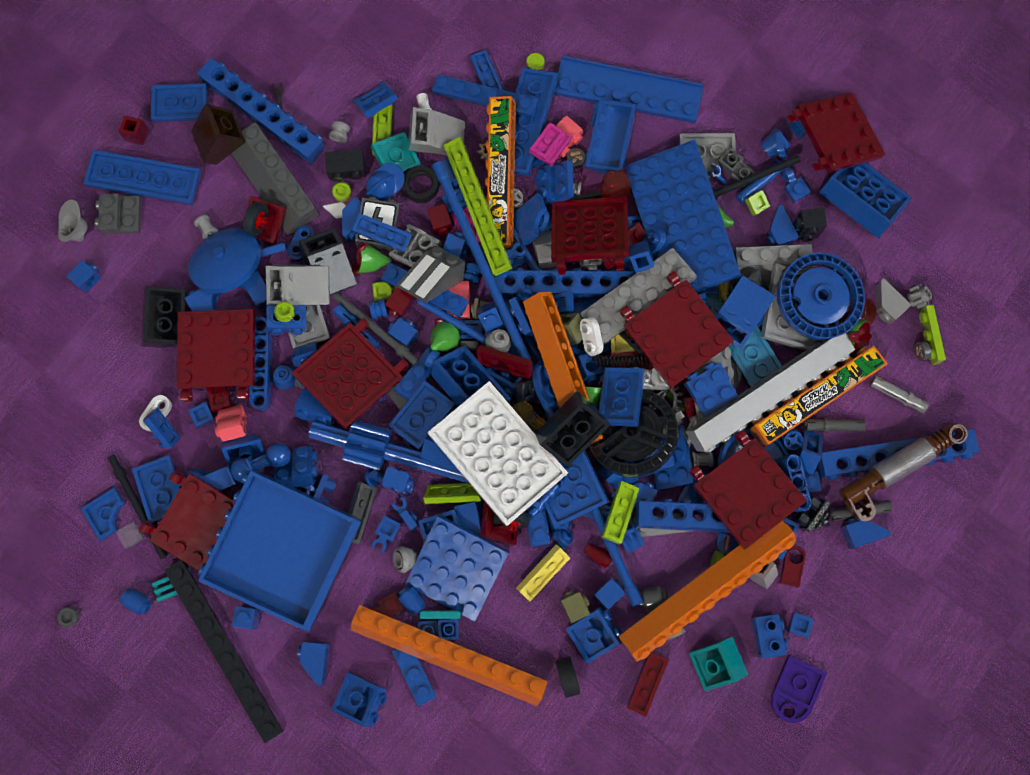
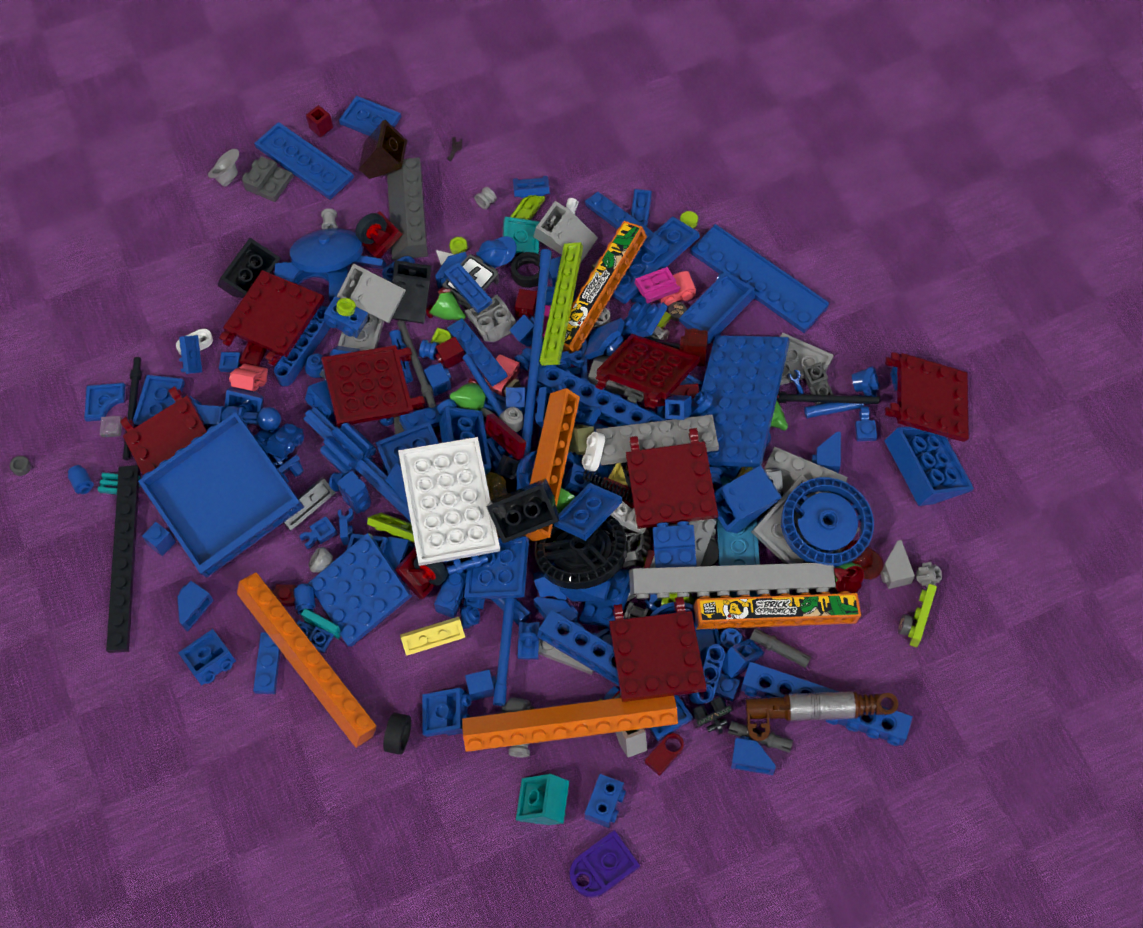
camera: 30 degrees right, 15 degrees down
blue brick [66,260,102,293] -> none
blue brick [197,58,325,165] -> none
black brick [325,149,366,181] -> none
dark grey slope [397,246,465,303] -> none
olive brick [560,590,590,623] -> none
dark red cone [584,542,612,569] -> none
lime plate [601,481,639,544] -> none
dark red plate [627,652,669,717] -> none
lime plate [744,190,770,216] -> none
blue plate [788,613,814,638] -> none
black brick [793,208,827,242] -> none
light grey pin [870,376,929,413] -> none

